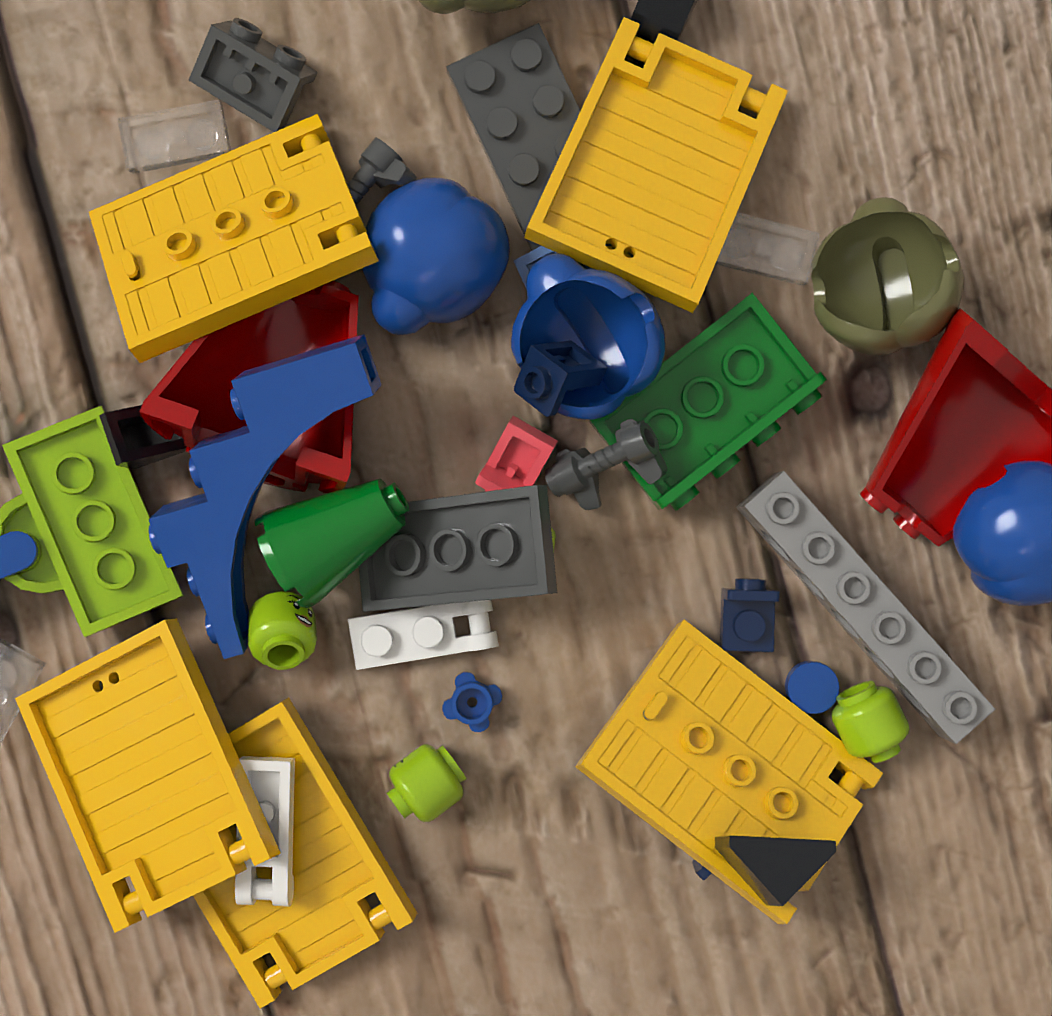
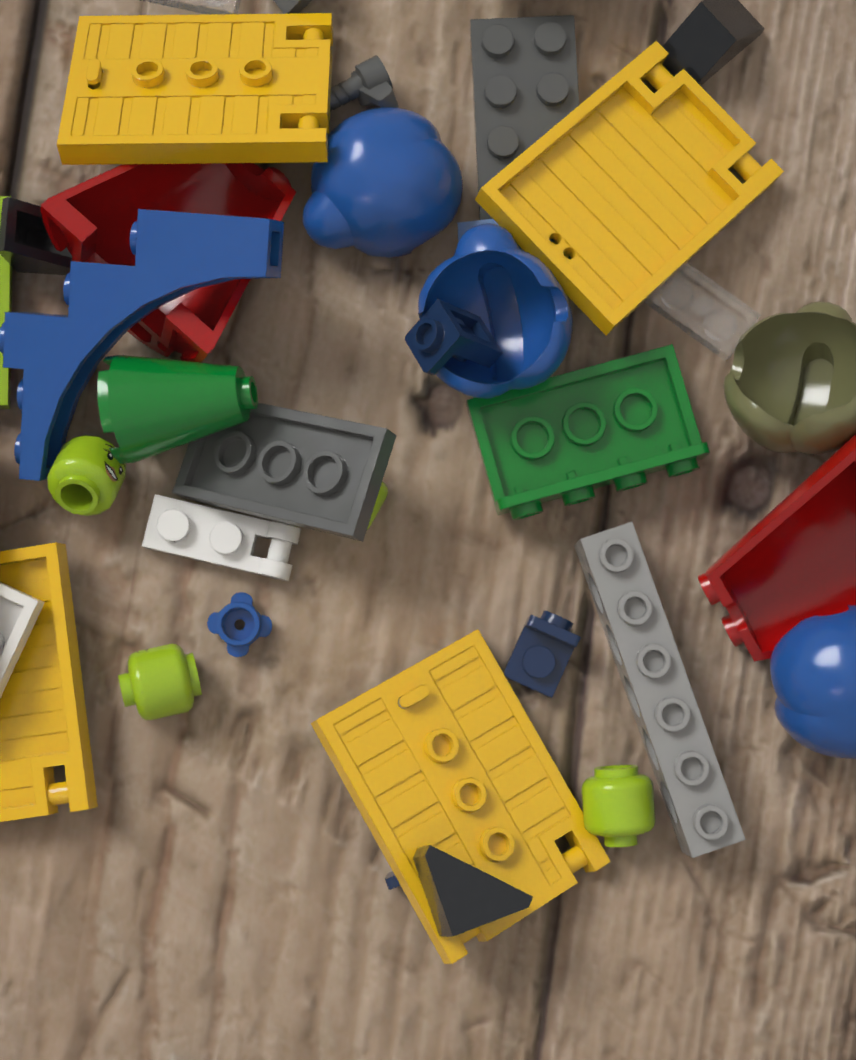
camera: 25 degrees right, 5 degrees down
coral bracket [475,415,558,492] -> none
dark grey piece [545,419,667,510] -> none
blue tile [785,661,839,714] -> none

